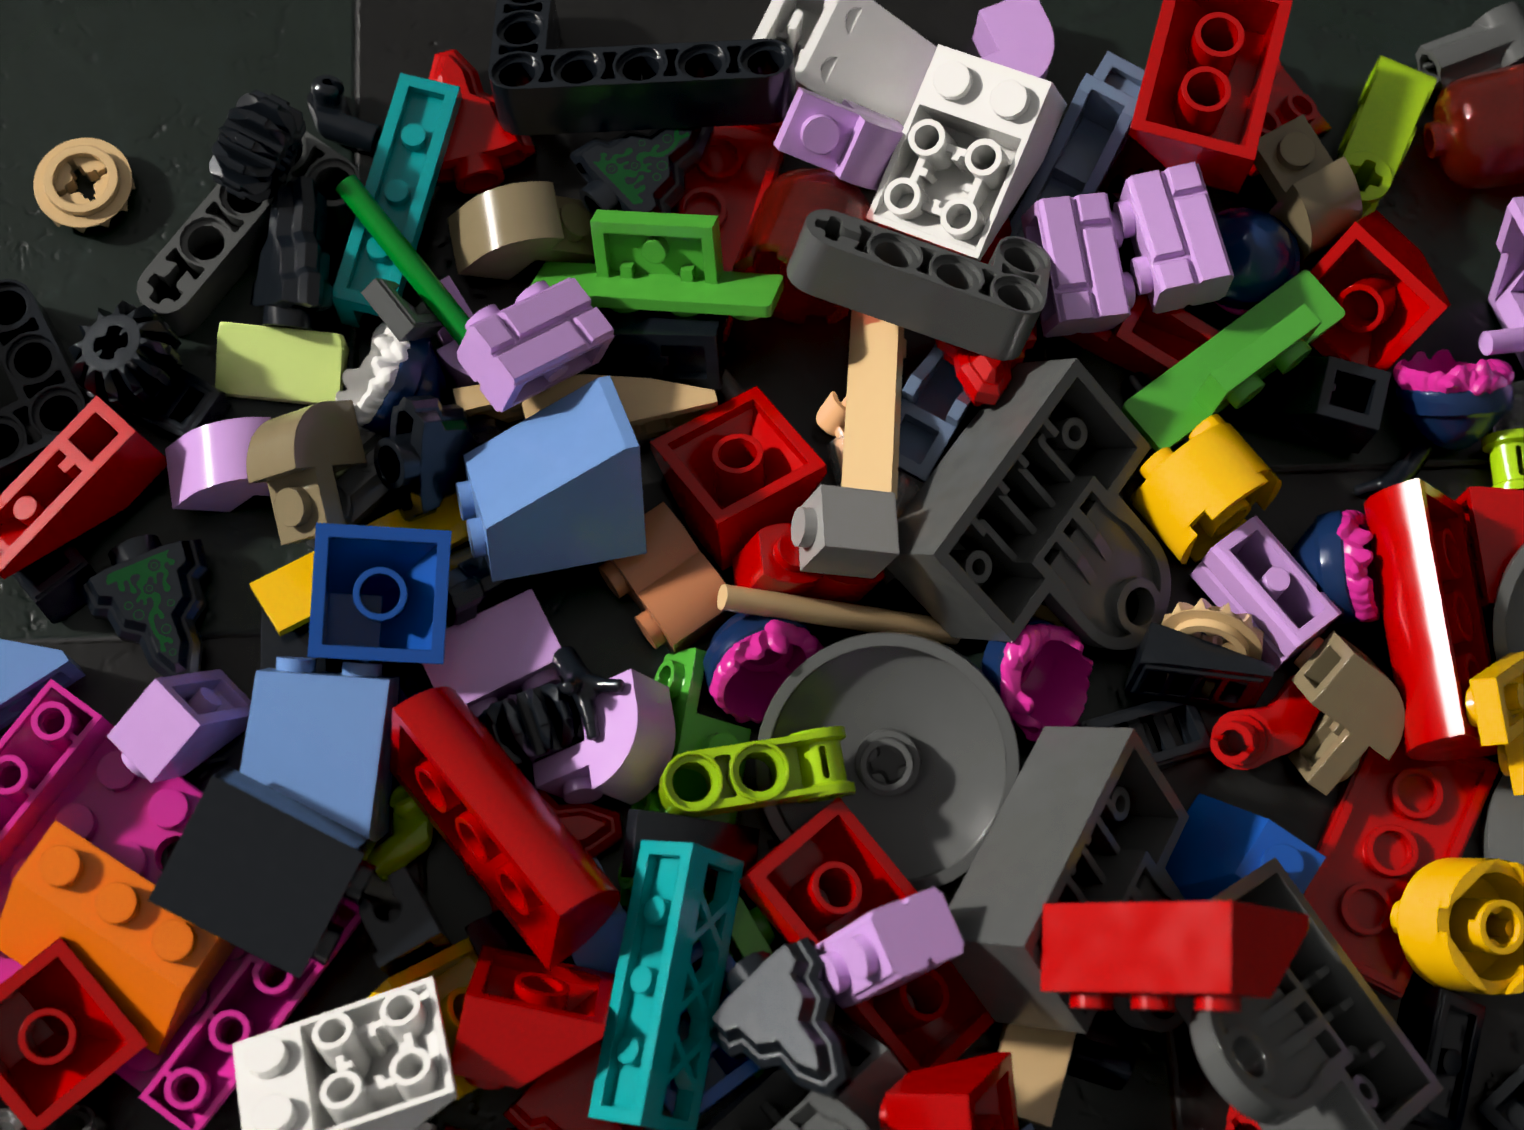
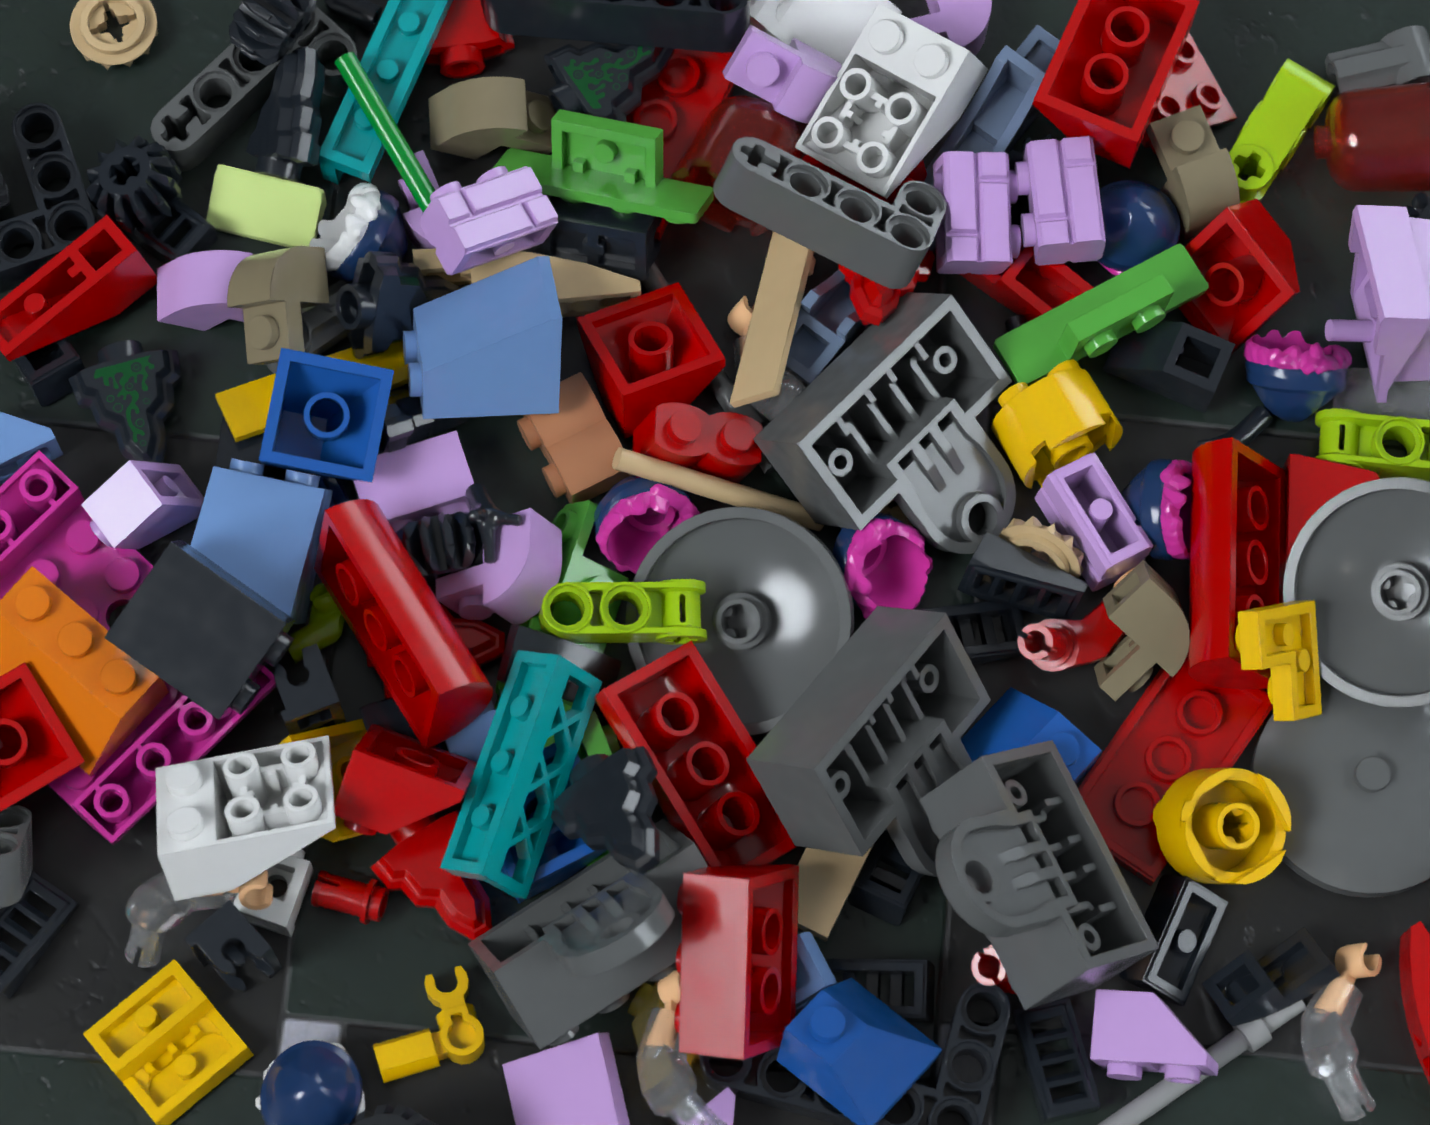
camera: 10 degrees right, 0 degrees up
dark grey tile [361,278,443,342] -> none
light grey brick [791,484,899,579] -> none
lavender brick [816,886,965,1010] -> none
red slope [1040,900,1309,1013] -> none

